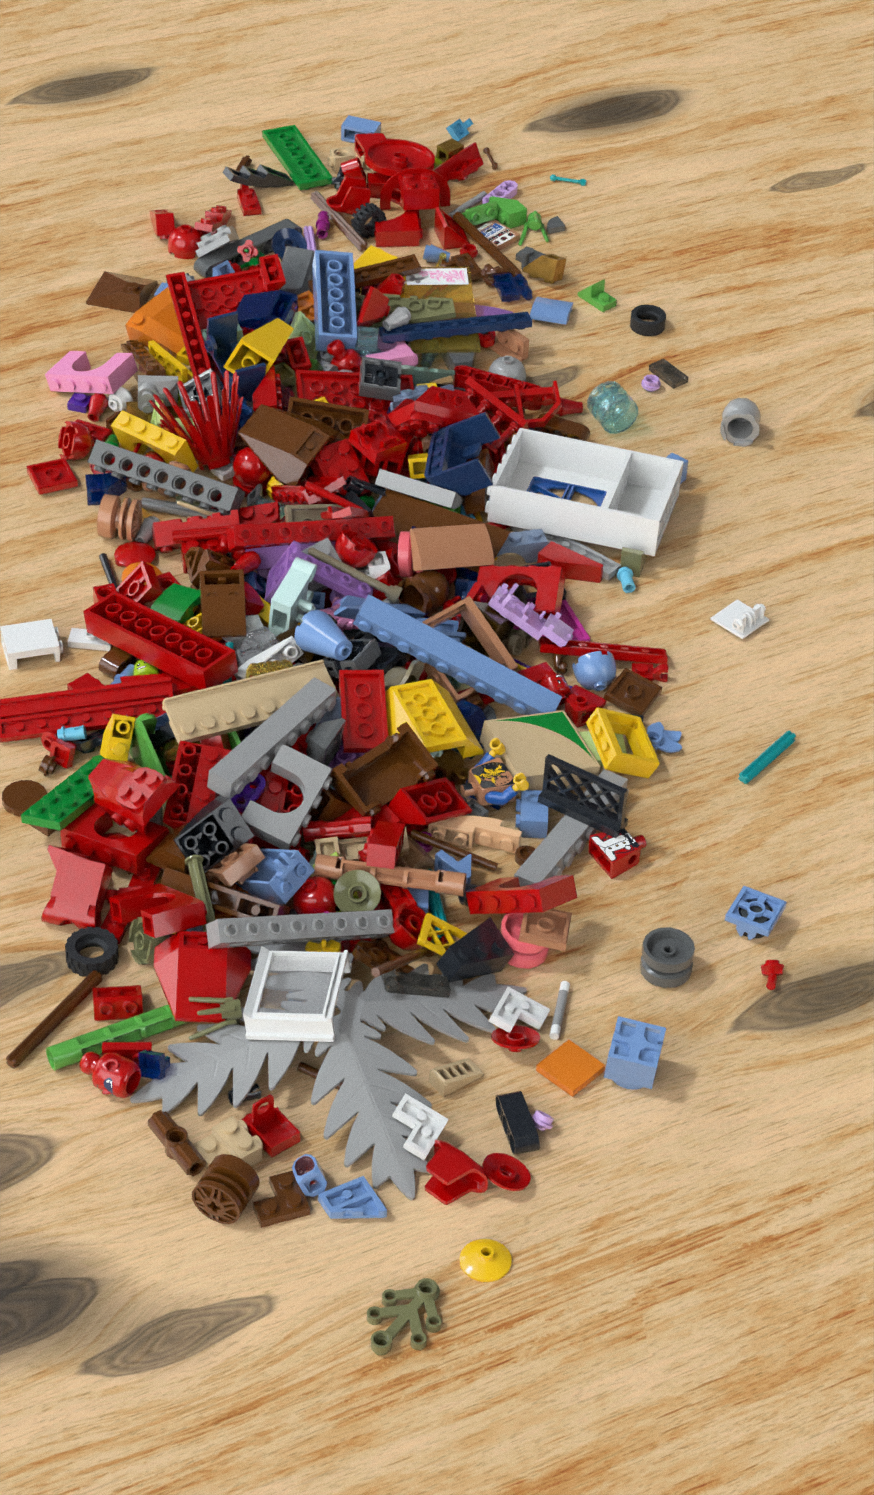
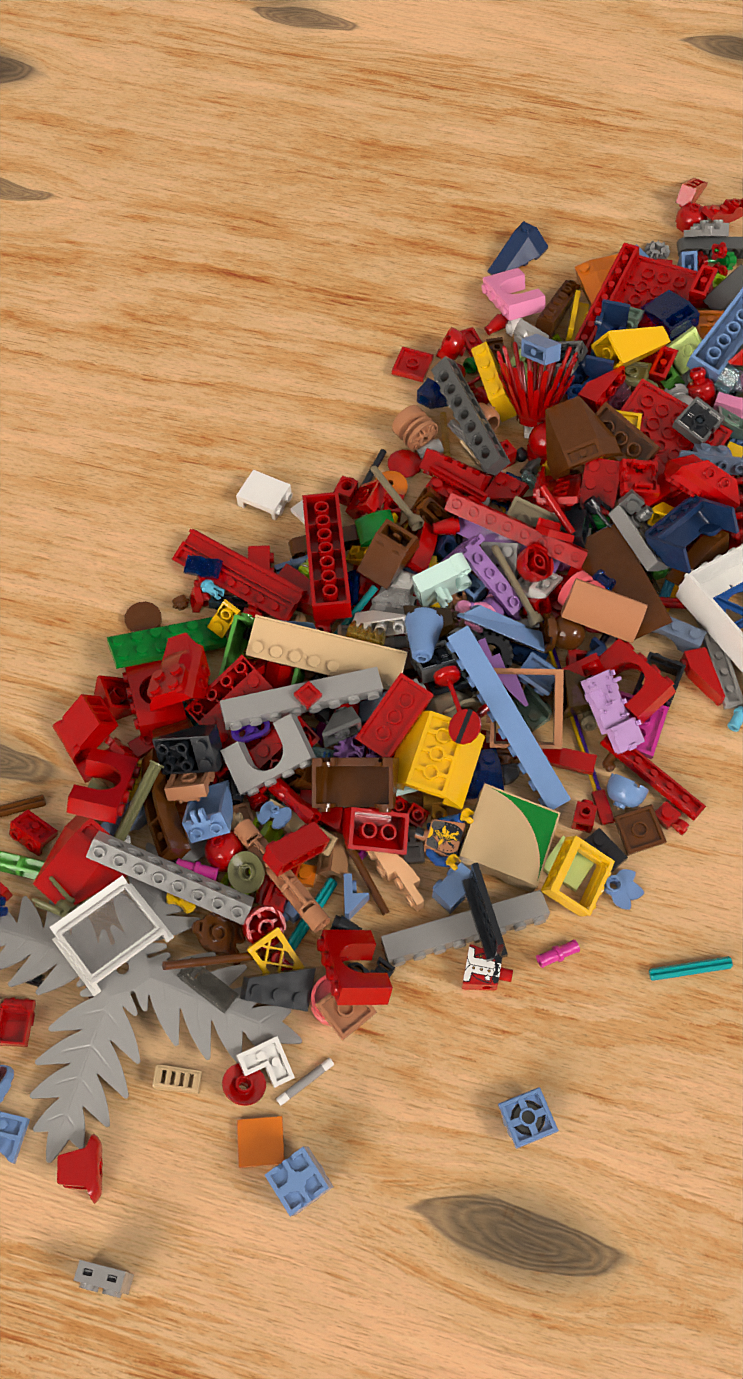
camera: 45 degrees right, 20 degrees up
black tyre [65,927,119,977] -> none
dark purple plate [67,392,91,413] -> none
reddish brown slope [86,271,158,313] -> none
white plate [392,1093,449,1160] -> none
yellow dish [460,1239,512,1282] -> none
red dish [482,1153,531,1191] -> none
black beam [495,1091,540,1155] -> none
reddish brown tile [515,845,535,866] -> none
lavender plate [531,1110,554,1131] -> none
red head [539,672,571,706] -> none
dark grey wheel [640,927,695,988] -> none
red plate [761,960,784,990] -> none
none -> light grey piece [73,1260,134,1298]
none -> clear blue slope [183,555,223,579]
none -> medium blue piece [257,801,292,829]
none -> red tile [294,680,322,710]
none -> dark tan piece [371,466,424,531]
none -> red piece [433,666,481,745]
none -> dark blue wedge [488,221,548,275]
none -> medium blue brick [521,334,561,365]
none -> dark pink pin [536,939,580,968]
none -> dark grey plate [618,489,653,523]

